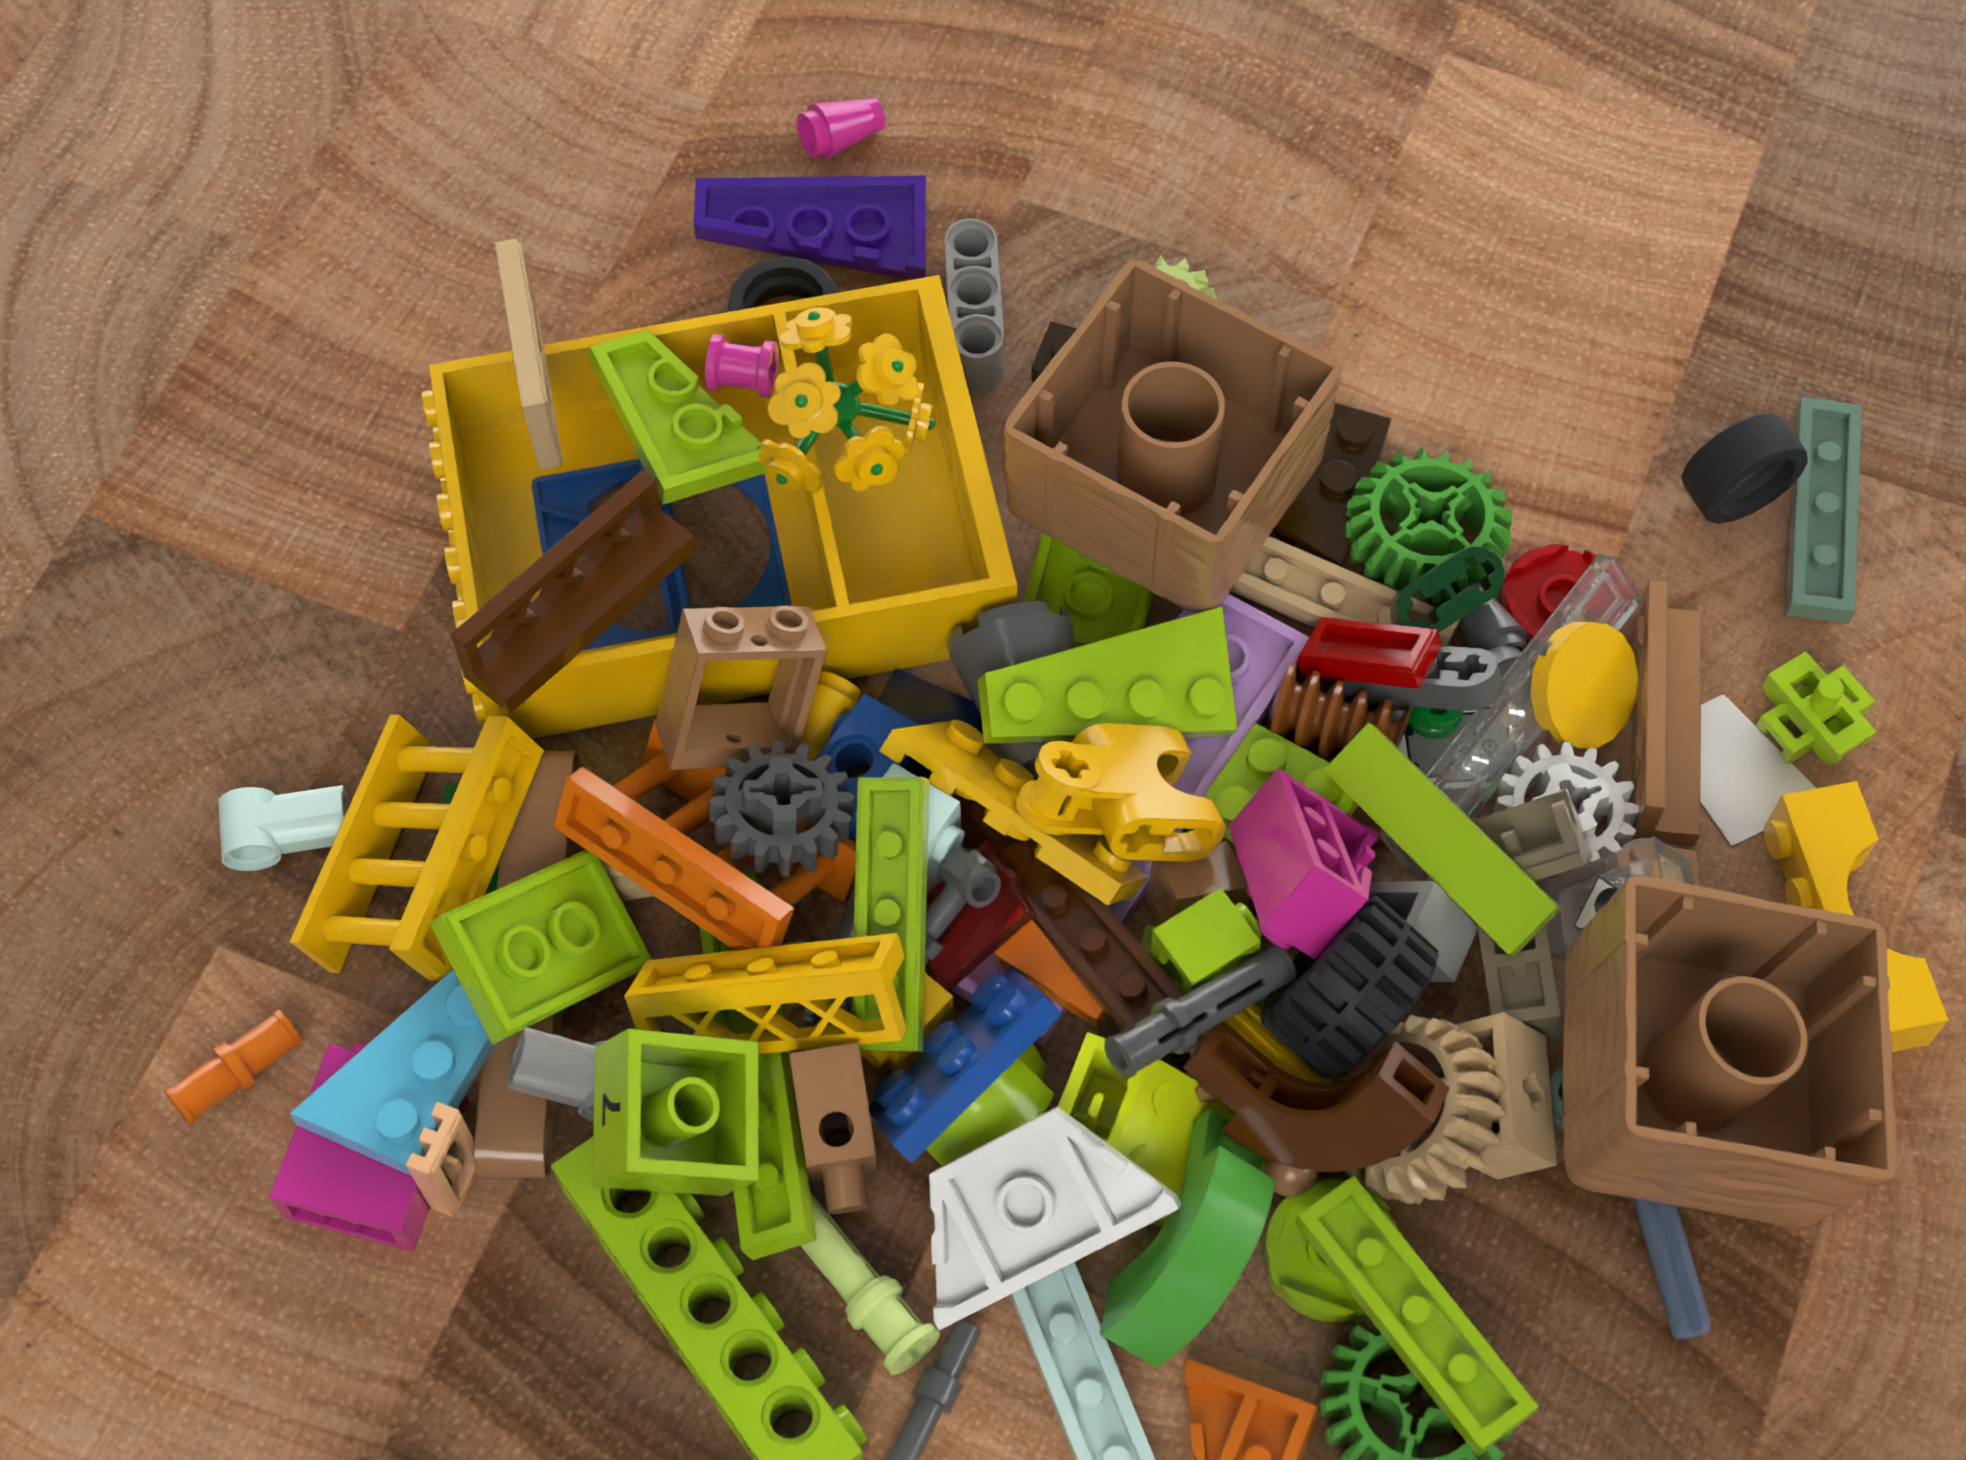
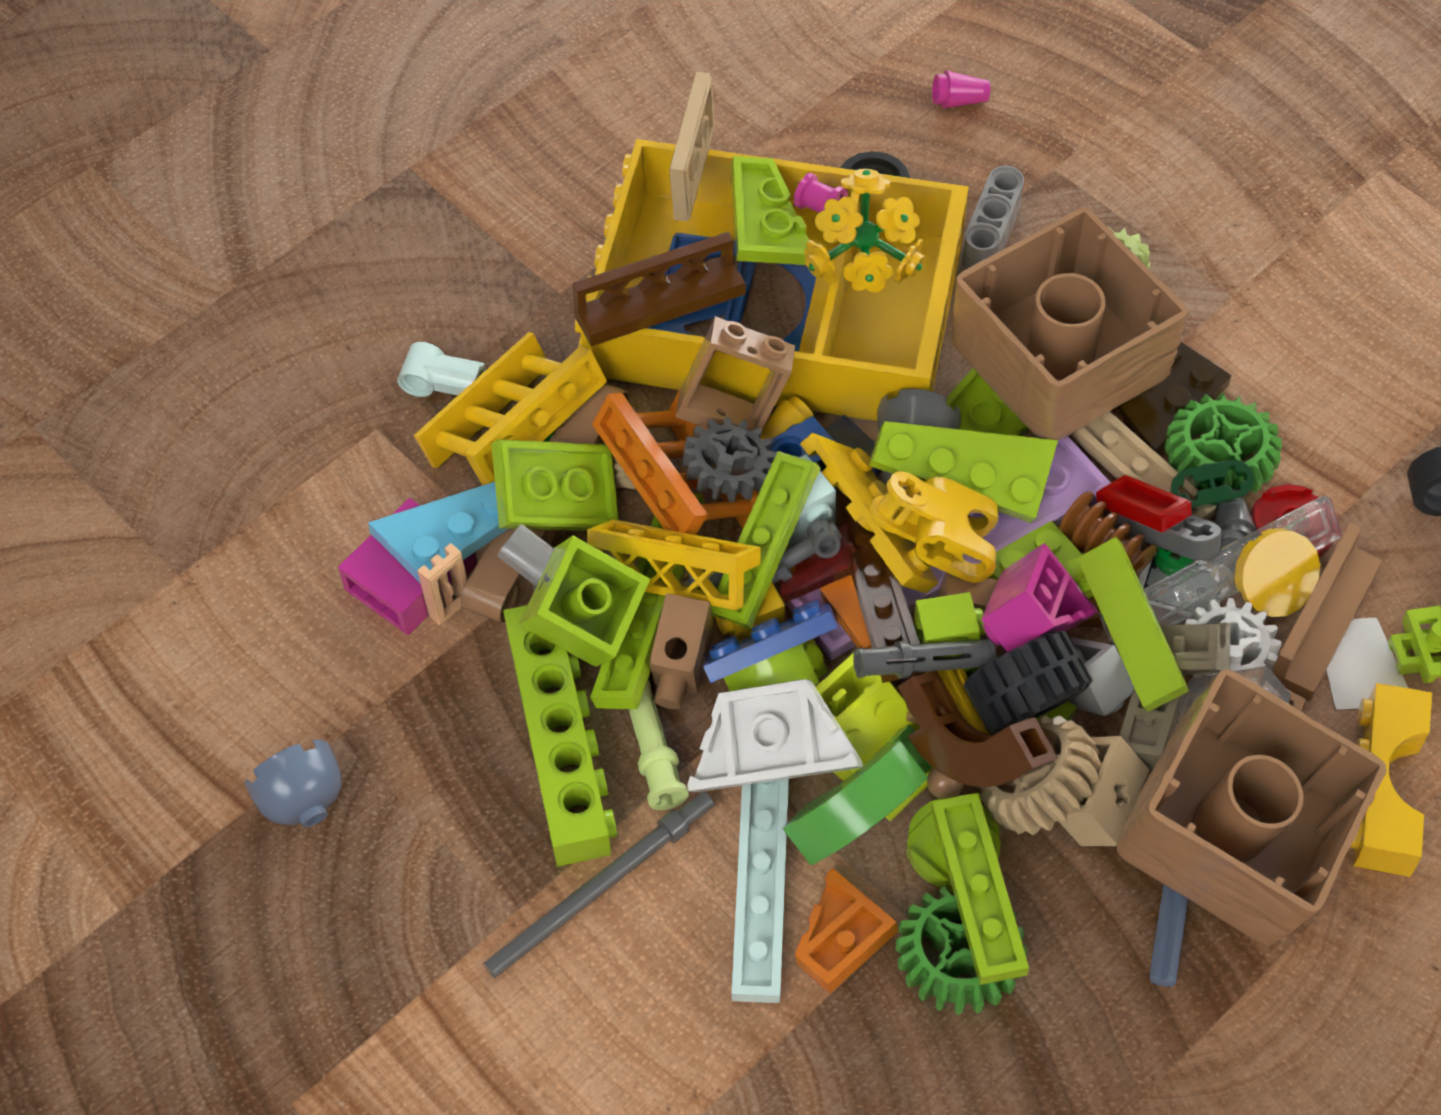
camera: 25 degrees right, 5 degrees down
orange pin [164,1009,303,1125] -> none
dark purple wing [694,176,926,280] -> none

